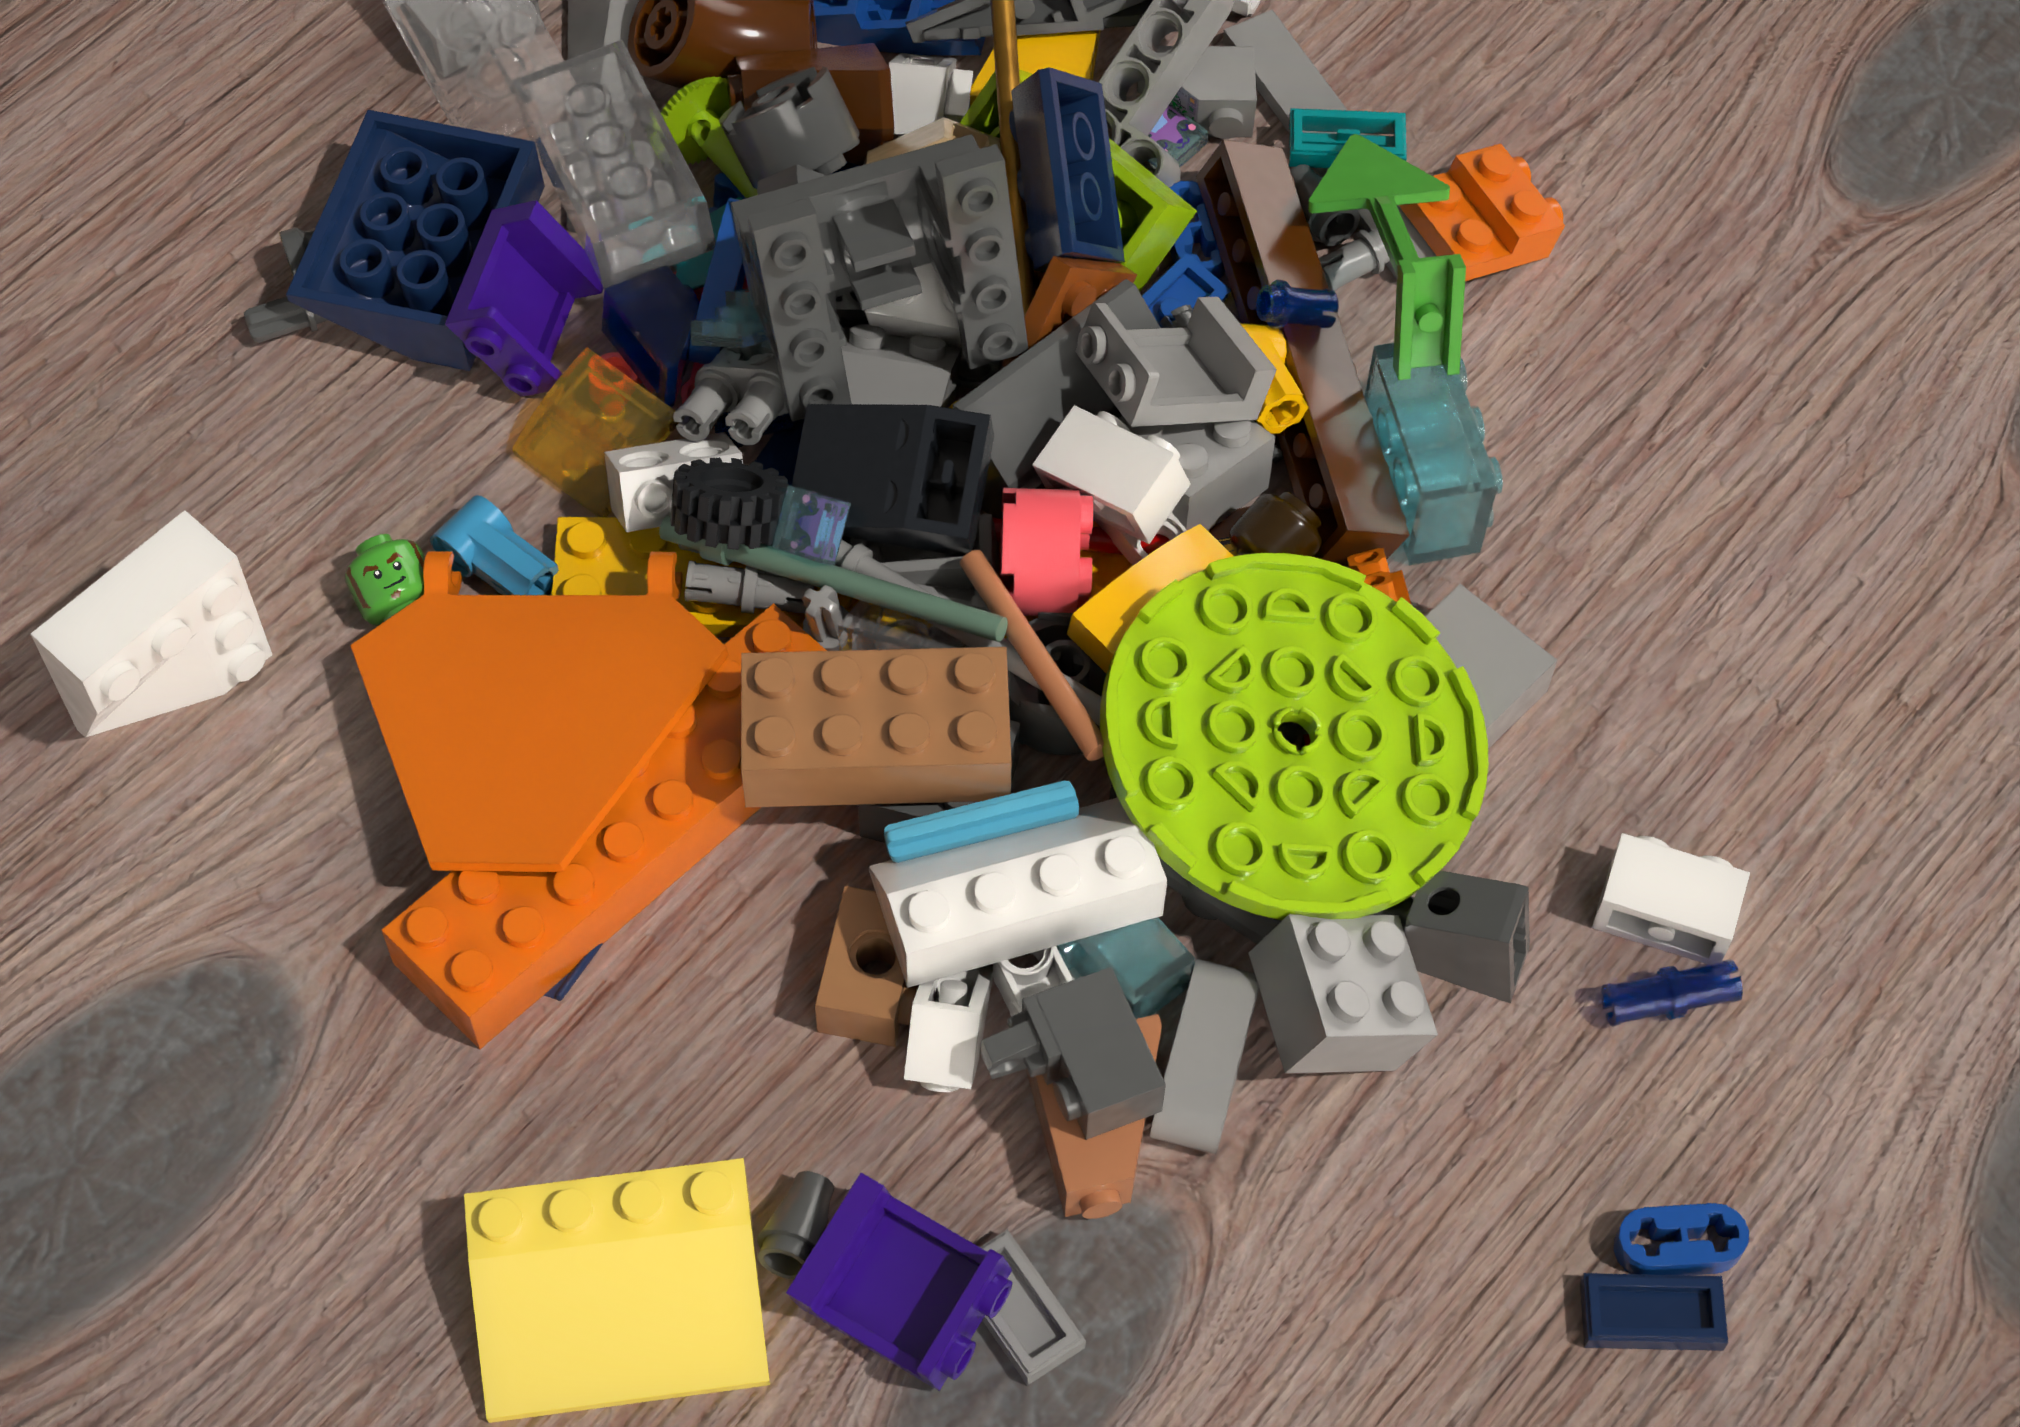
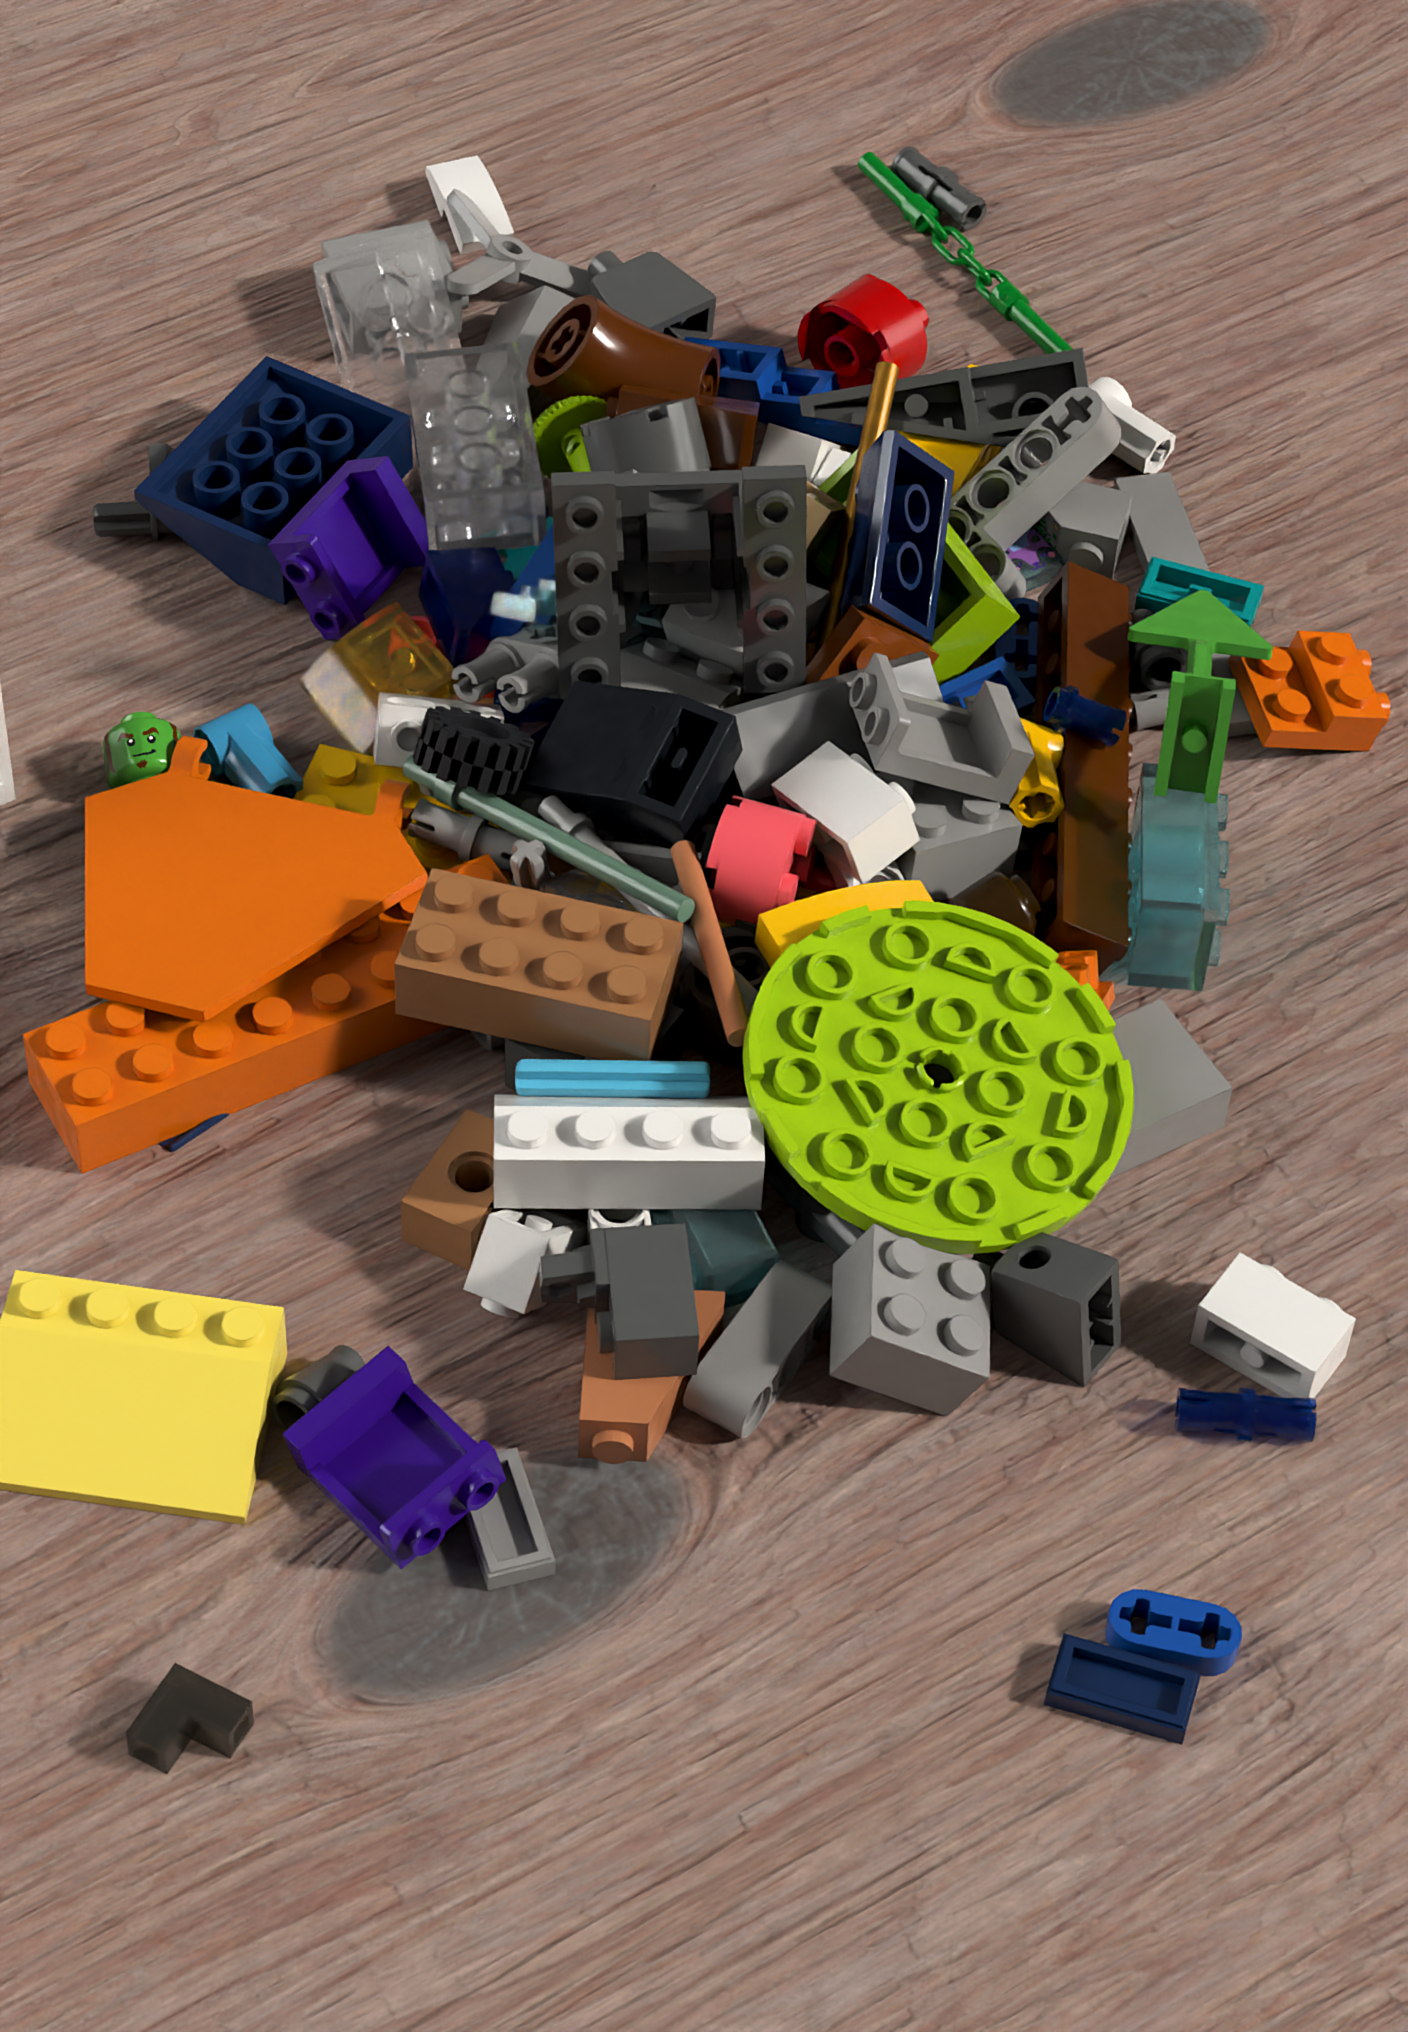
camera: 15 degrees right, 10 degrees down
clear light blue tile [772,485,851,565] -> none

